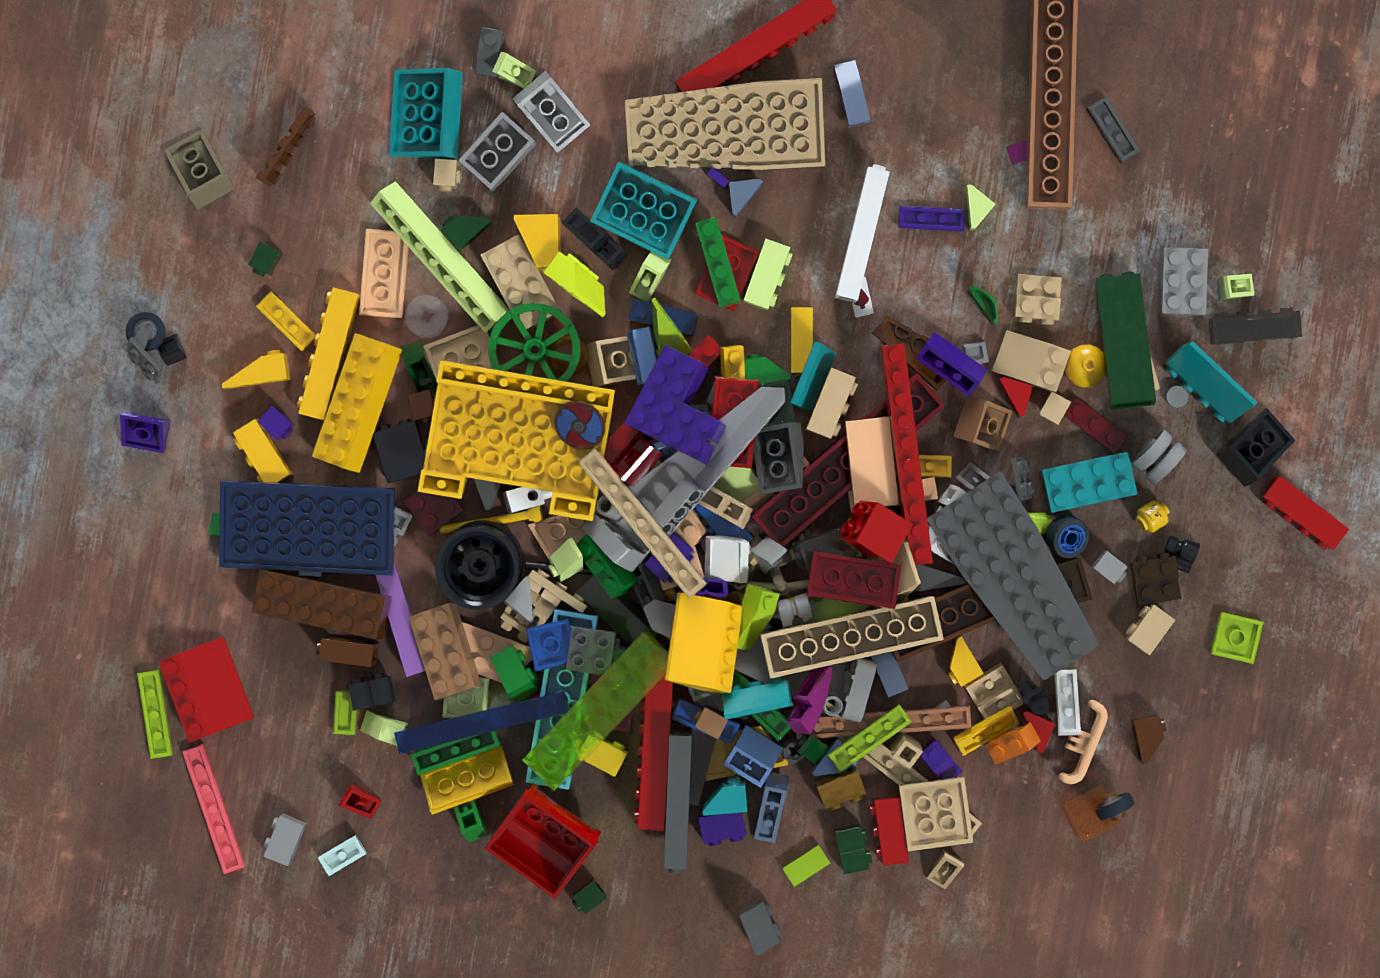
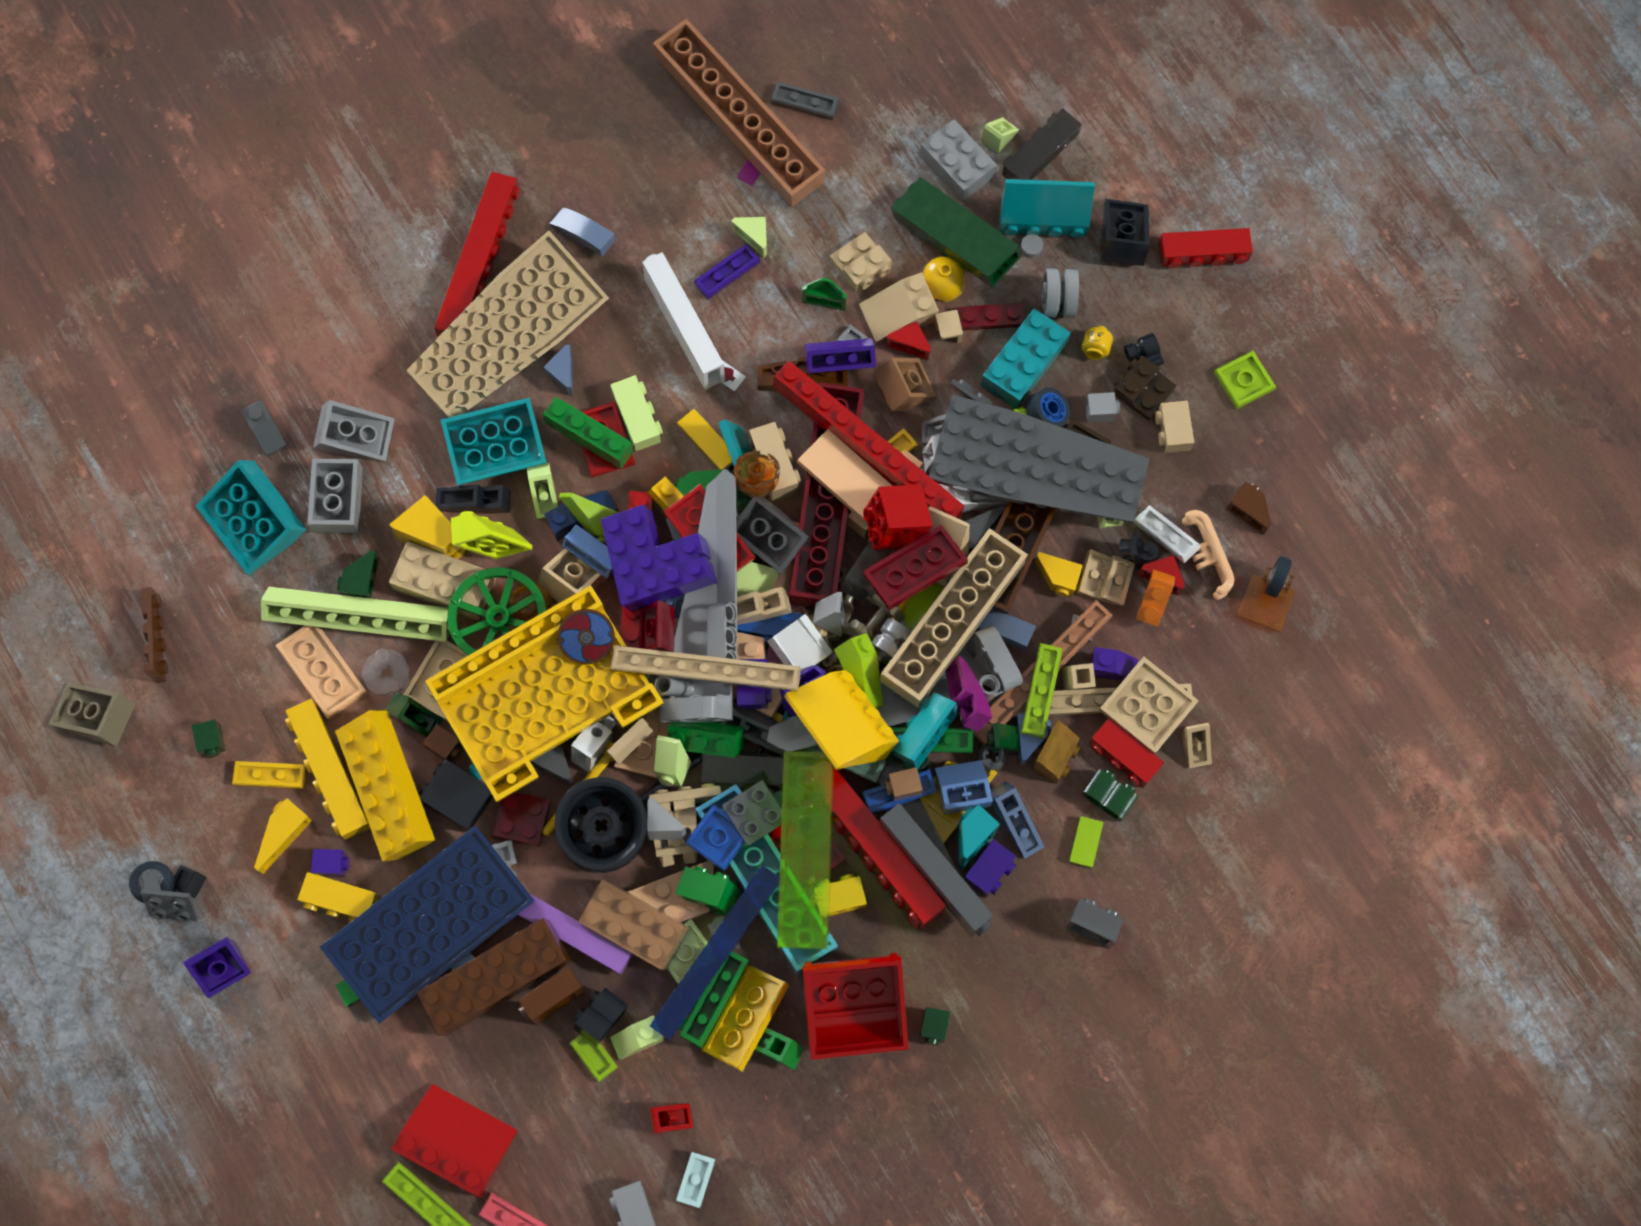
camera: 45 degrees left, 15 degrees down
tan brick [433,159,462,192] -> none
yellowish green slope [492,52,536,89] -> none
dark purple tile [707,168,729,190] -> none
yellow tile [953,705,1020,756] -> none
none -> tan slope [607,718,653,764]
none -> clear orange cylinder [733,451,780,498]

